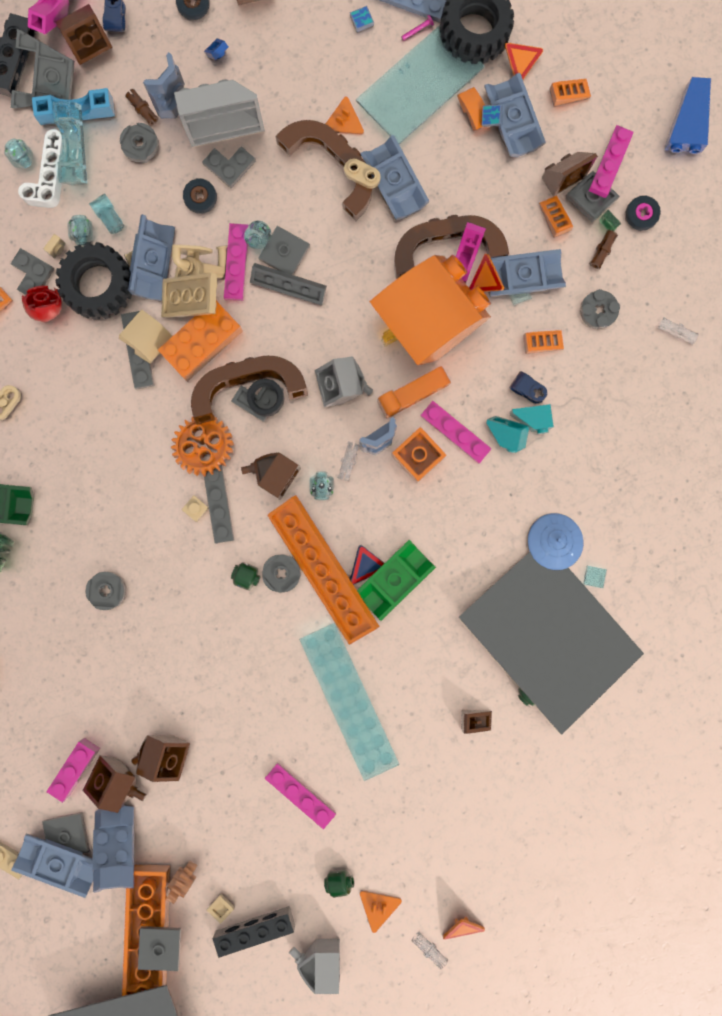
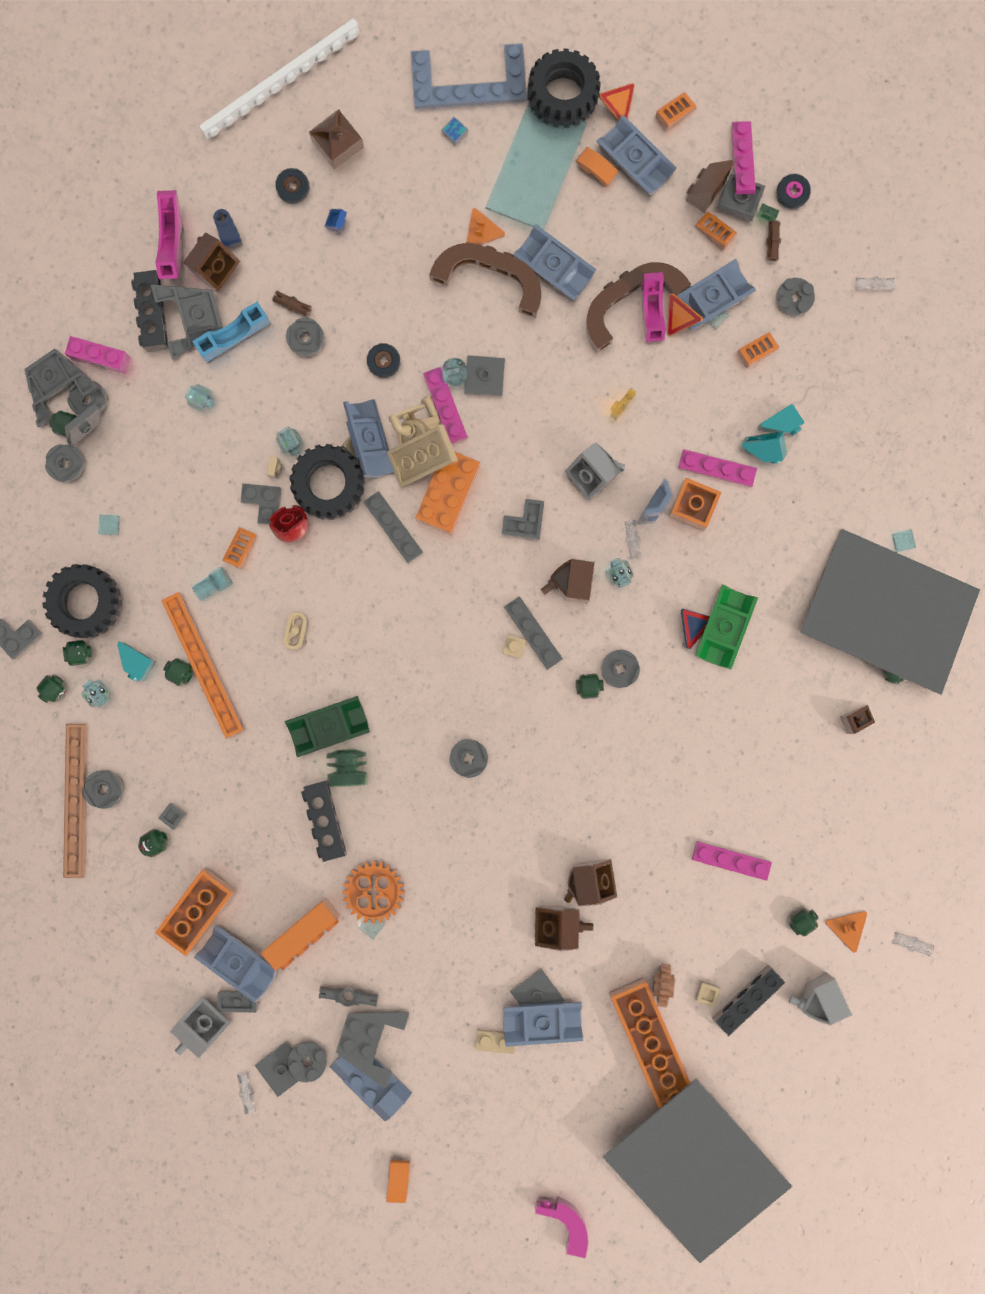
camera: 20 degrees left, 0 degrees up
white beam [18,129,67,208] -> none
dark pink arch [46,738,100,803] -> none
clear light blue arch [52,100,87,185] -> none
clear light blue piece [89,193,125,234] -> none
sand blue piece [92,806,134,893] -> none
tan slope [119,309,172,364] -> none
dark grey plate [138,926,181,971] -> none
sand blue piece [143,52,185,118] -> none
orange gear [171,416,234,477] -> none
light grey slope [174,79,265,147] -> none
reddish brown arch [191,355,308,425] -> none
dark grey plate [202,147,256,189] -> none
black tyre [247,378,284,417] -> none
dark grey plate [250,263,327,305] -> none
orange plate [267,495,380,645] -> none
clear light blue plate [299,623,400,781] -> none
tan plate [344,159,380,189] -> none
orange brick [369,255,491,365] -> none
orange beam [377,366,451,418] -> none
dark pink pin [401,15,434,41] -> none
orange piece [443,917,485,940] -> none
tile [482,104,503,127] -> none
dark blue piece [509,371,547,404] -> none
medium blue hat [528,513,584,570] -> none
blue slope [665,77,711,154] -> none

